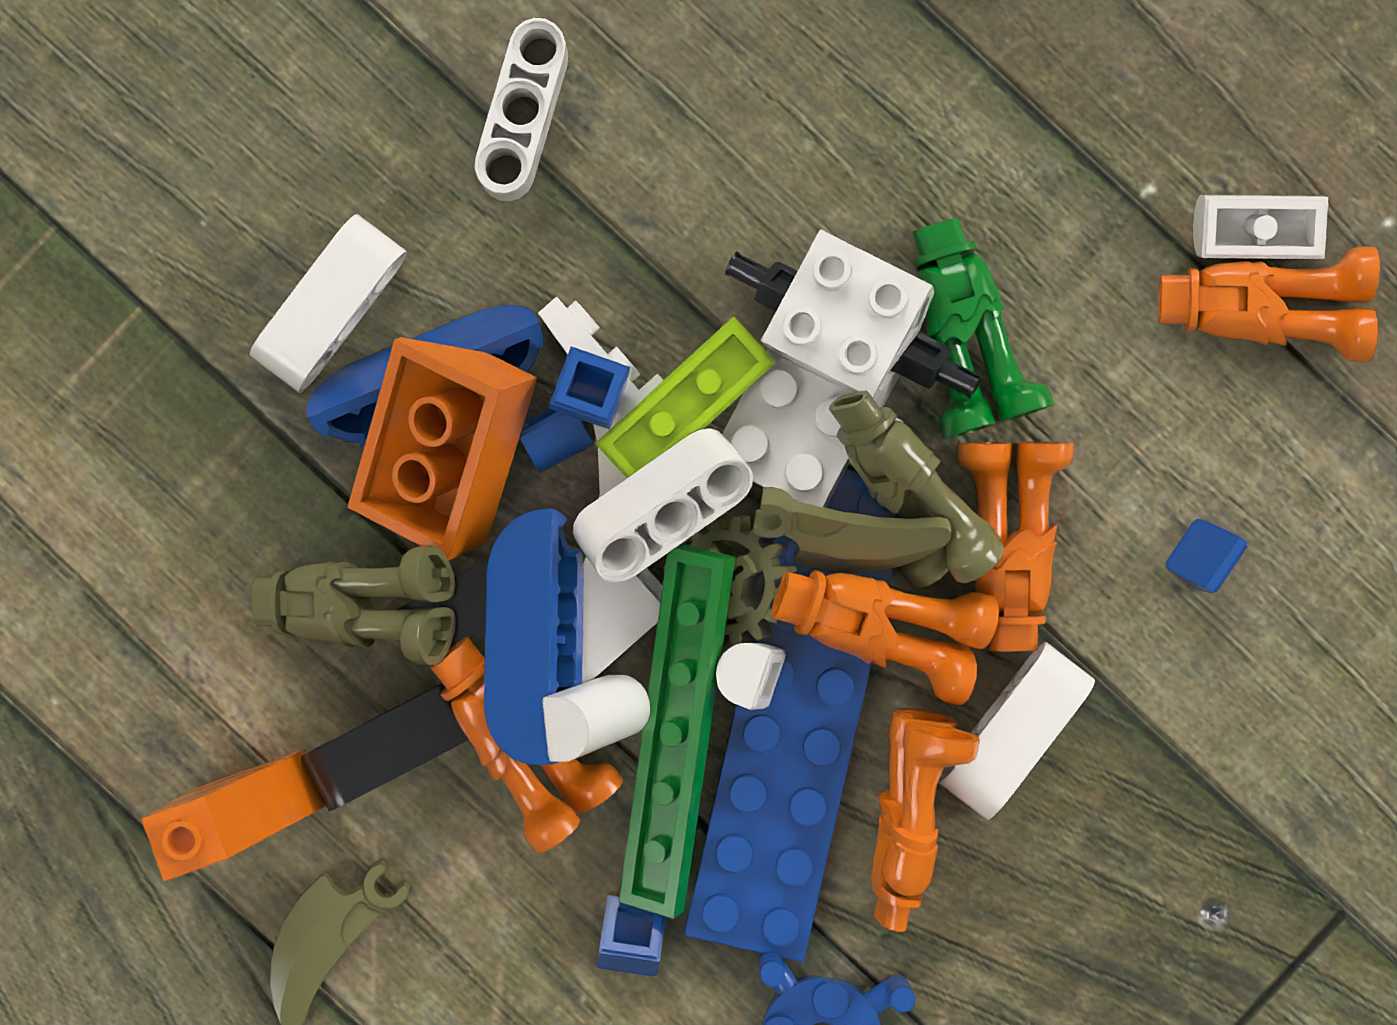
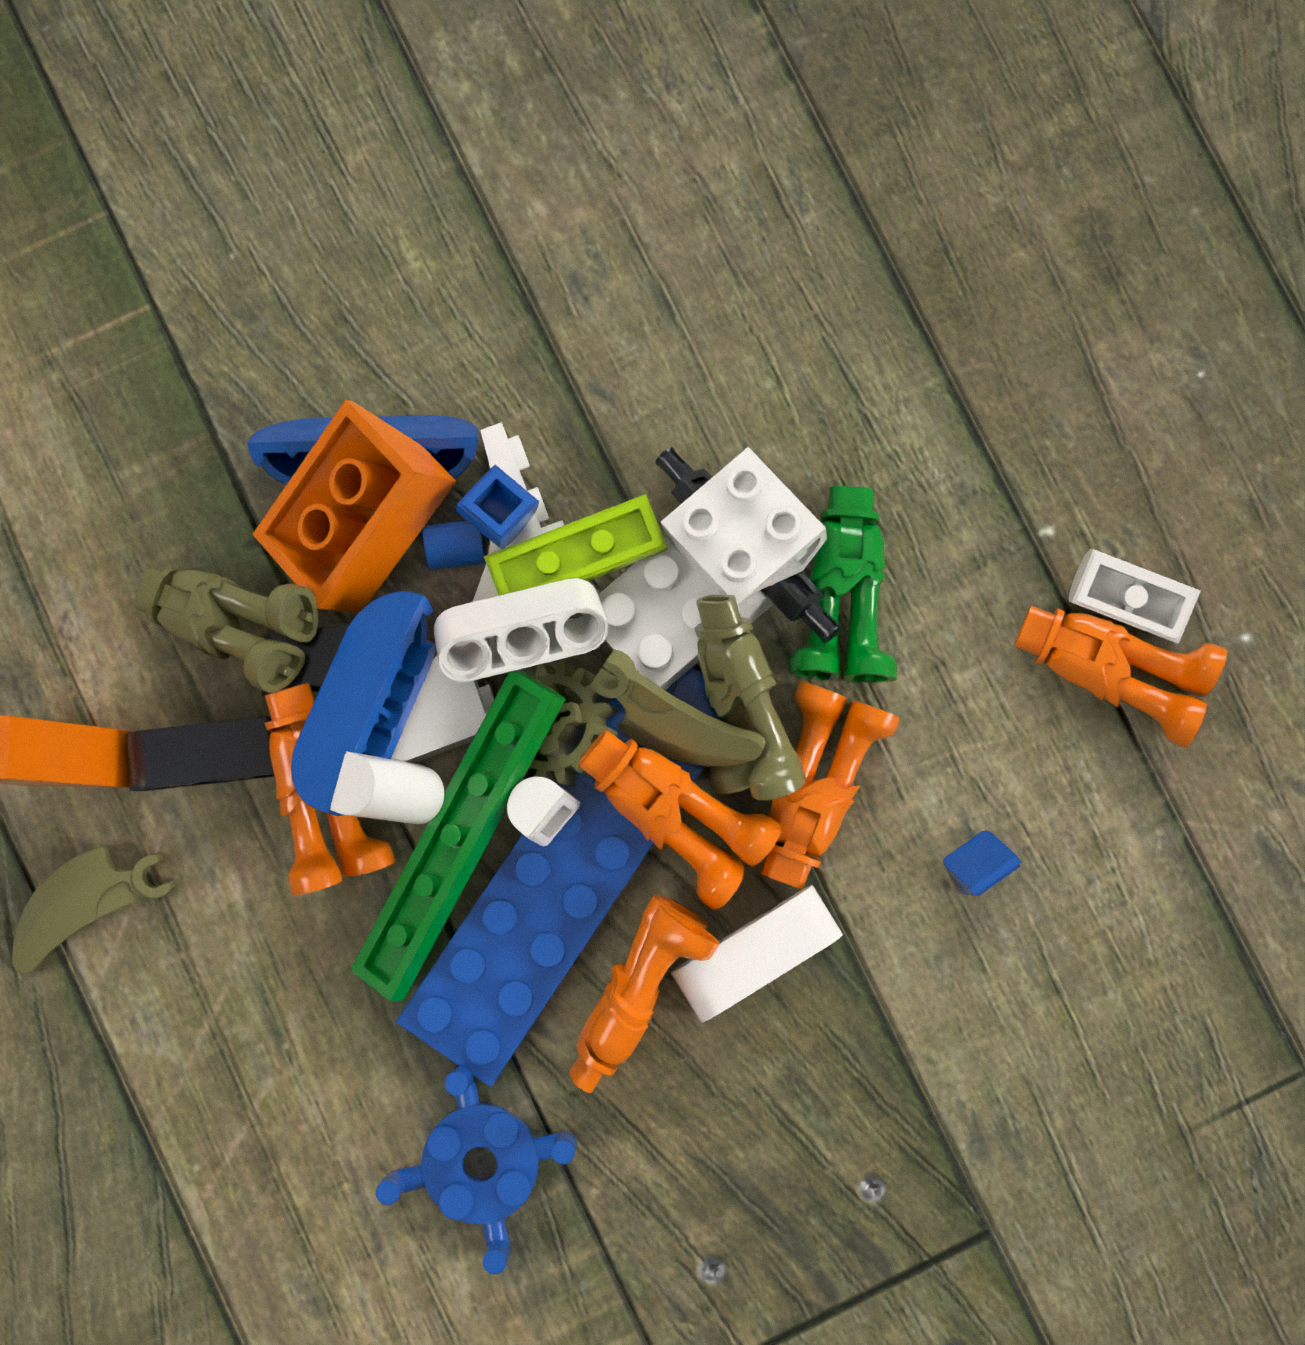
camera: 25 degrees right, 5 degrees down
white beam [250,214,407,393] -> none
white beam [475,18,568,201] -> none
blue slope [597,895,666,976] -> none

